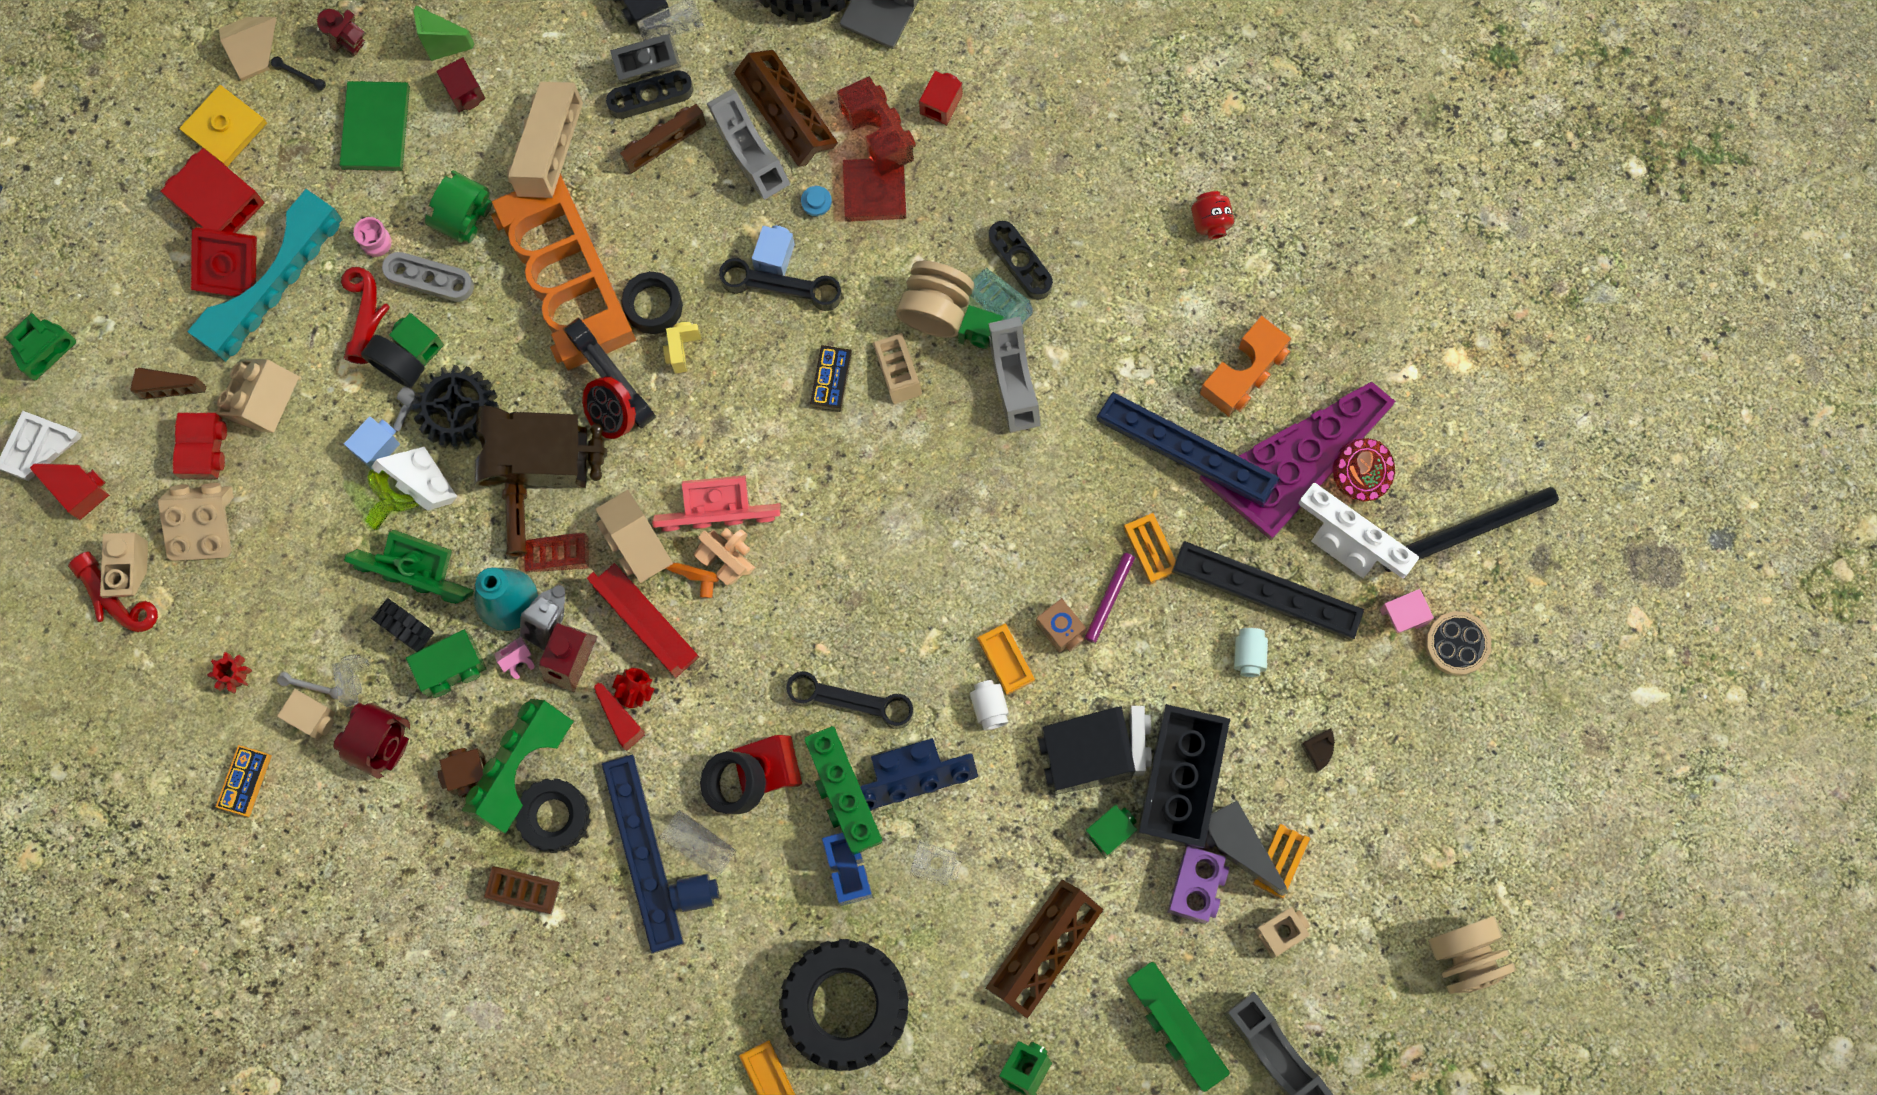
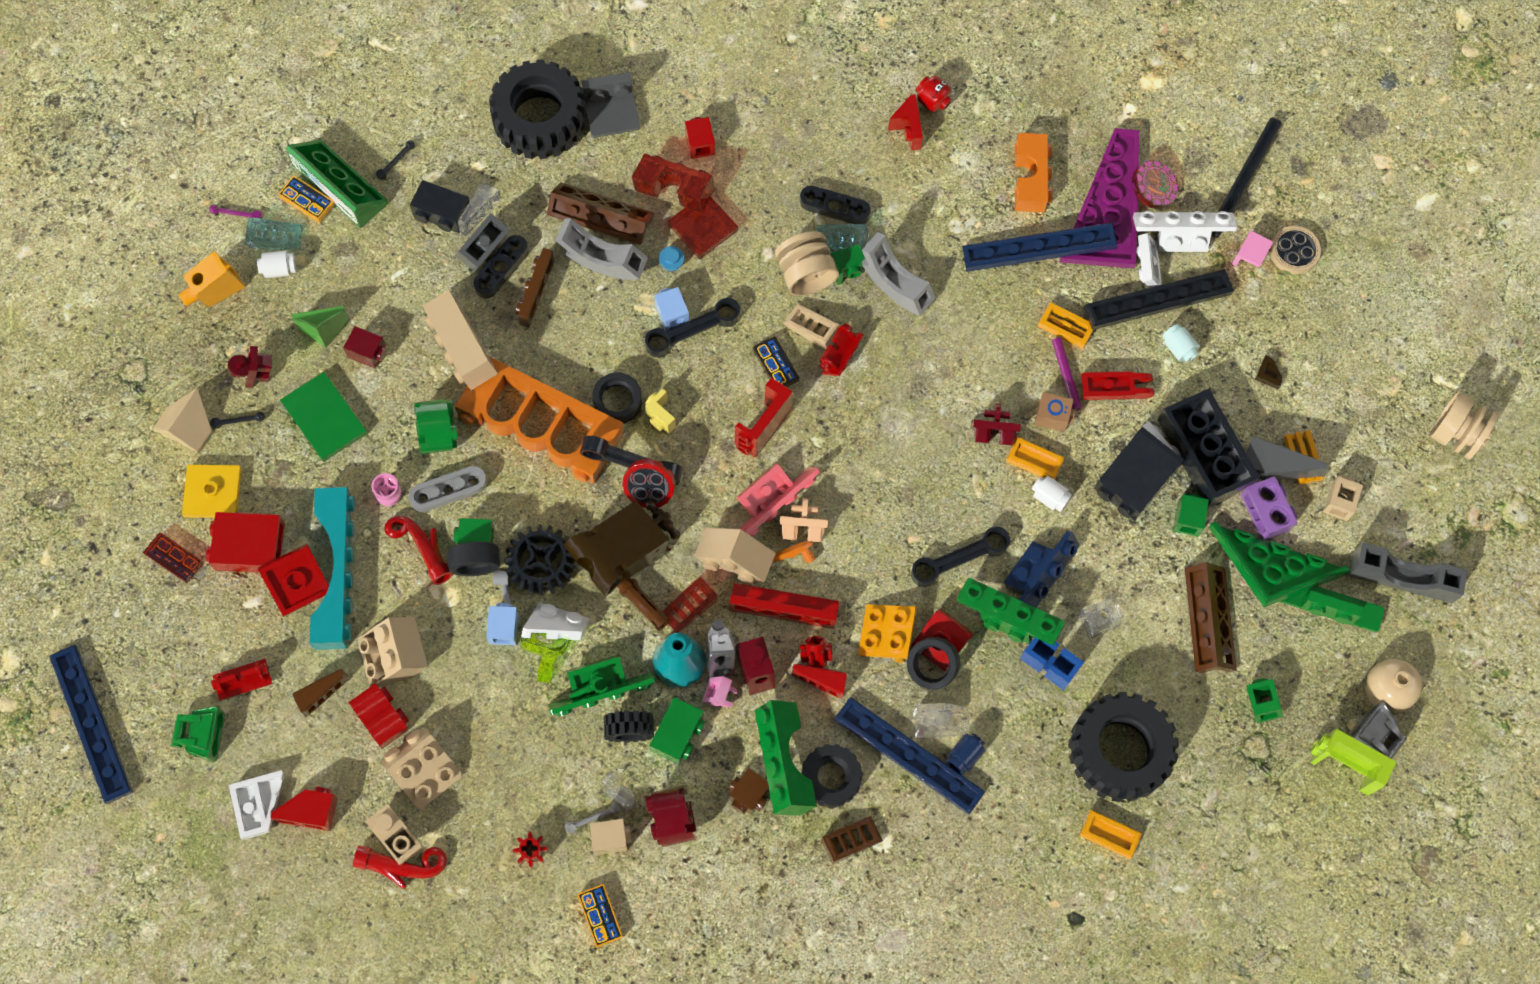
camera: 45 degrees left, 5 degrees down
none -> clear red tile [143,532,204,584]
none -> red hinge [211,659,273,701]
none -> red panel [734,377,793,458]
none -> red hinge [819,323,864,376]
none -> light orange hinge [858,604,917,663]
none -> red slope [888,94,923,151]
none -> dark red hips [971,403,1021,446]
none -> red hinge [1081,371,1154,400]
none -> white plate [1137,233,1162,288]
none -> green tile [1209,521,1350,608]

